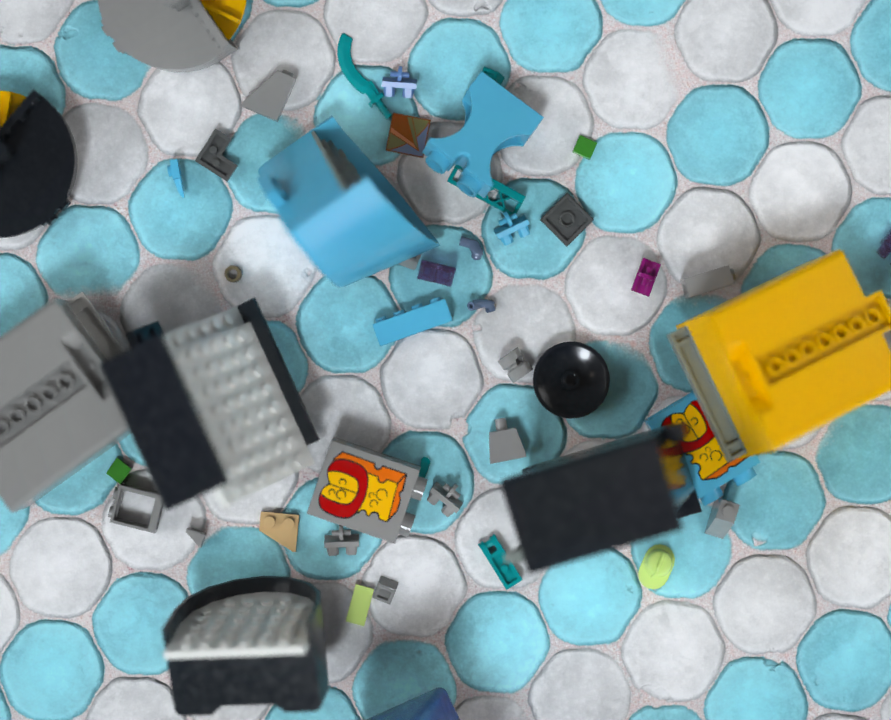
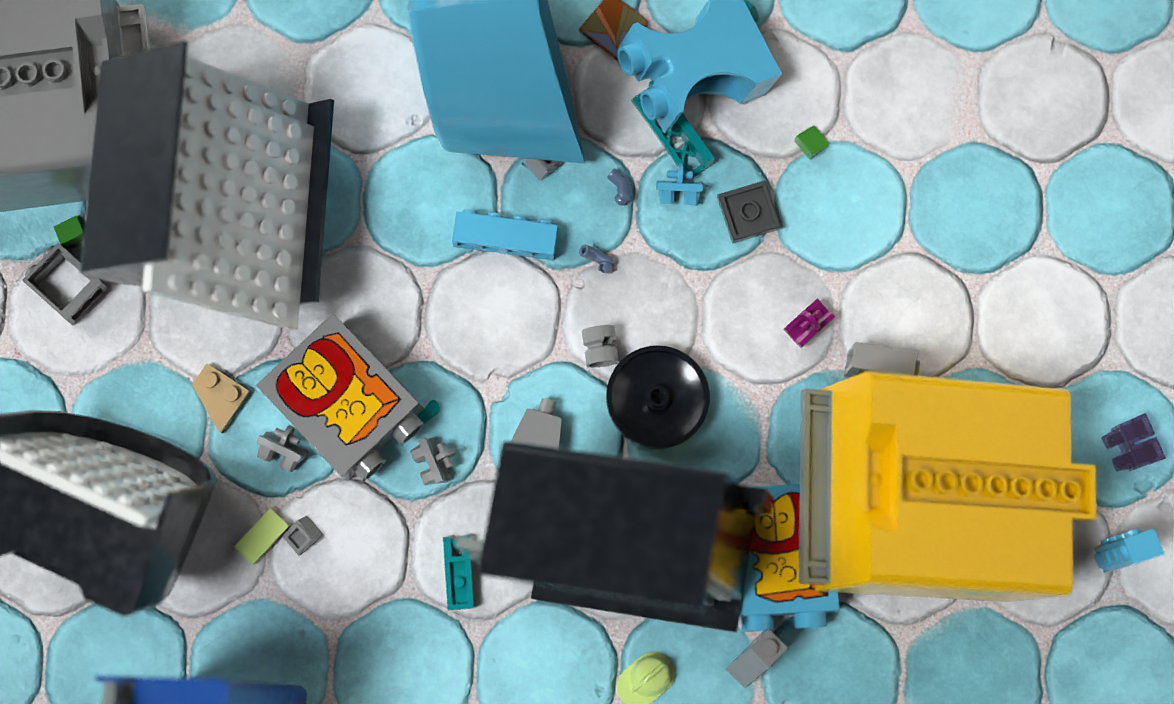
camera: 20 degrees right, 10 degrees down
light grey slope [186,527,206,548] -> none
dark tan axle [224,265,242,283] -> none
clear purple hips [417,260,456,288] -> none

